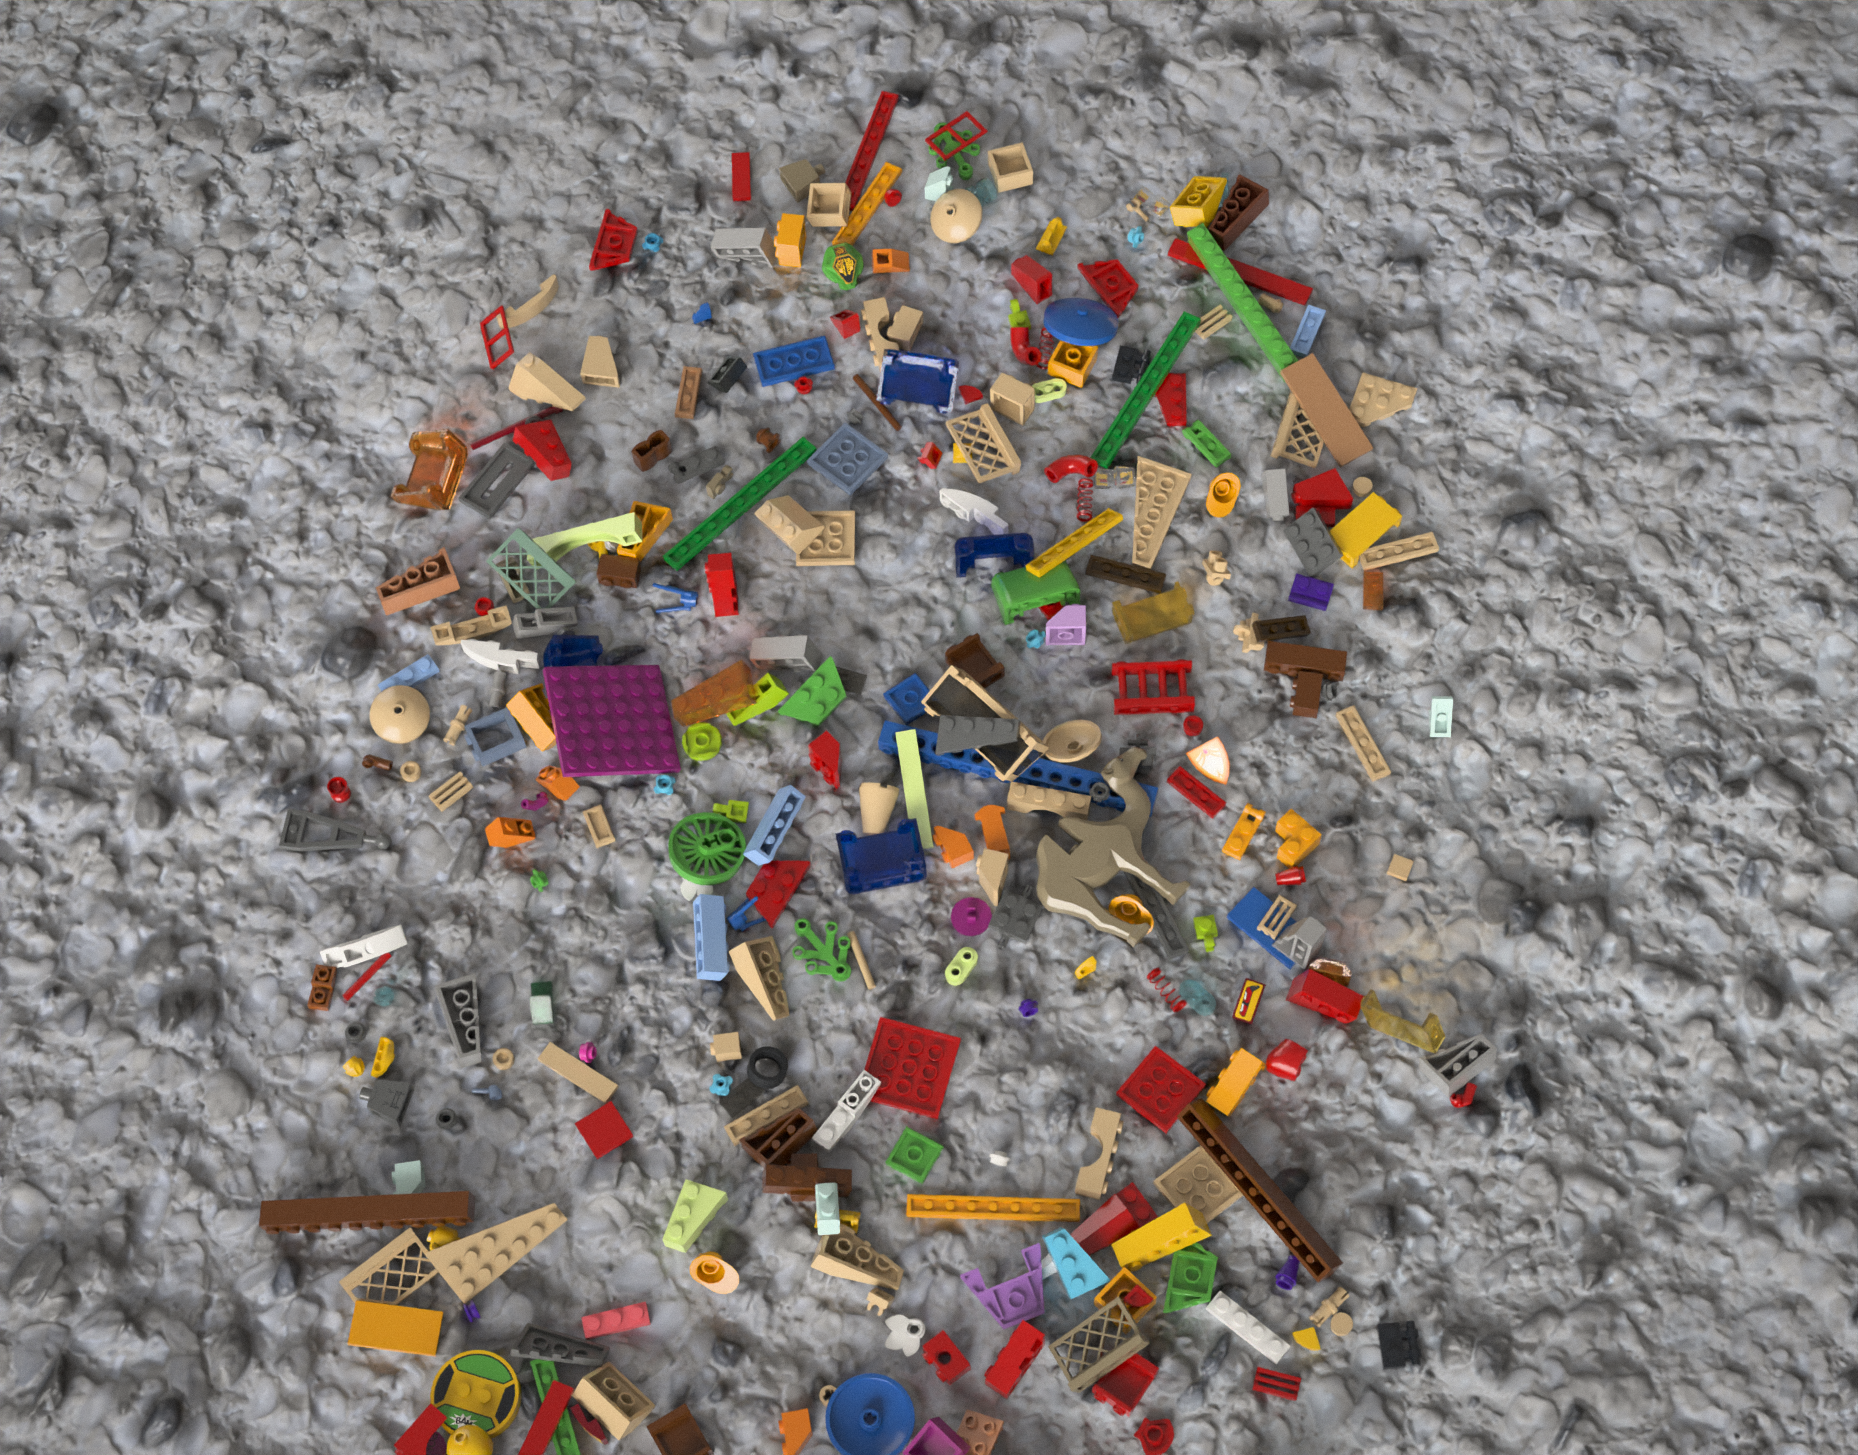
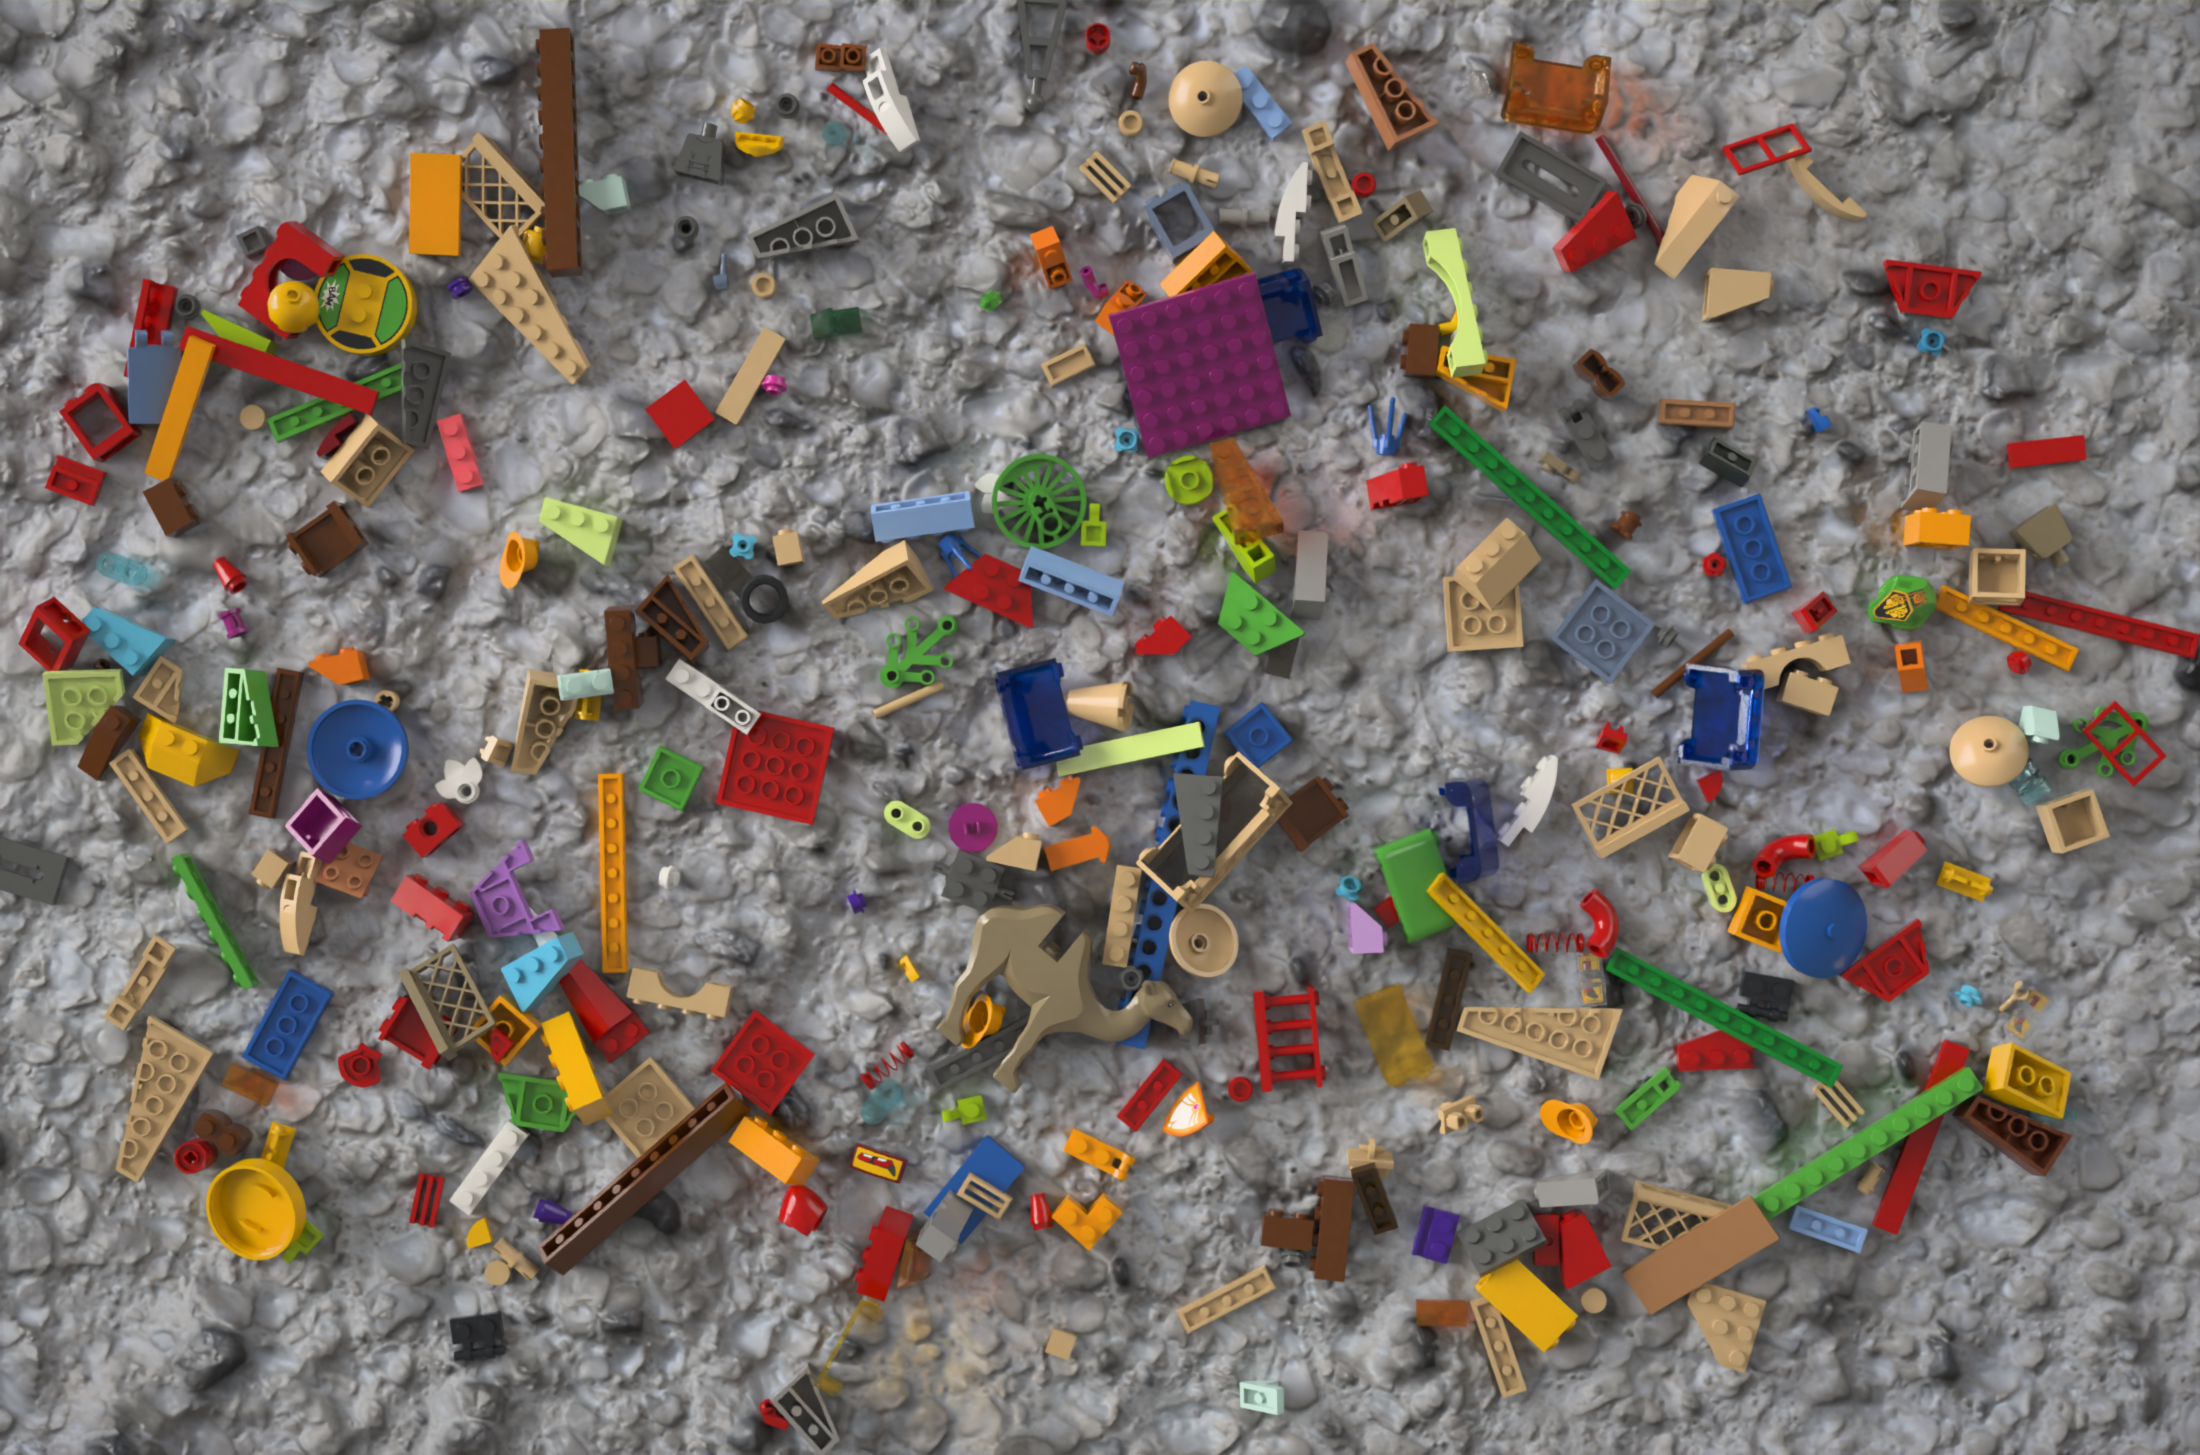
camera: 80 degrees right, 25 degrees up
sand green fence [486,527,576,609] -> none

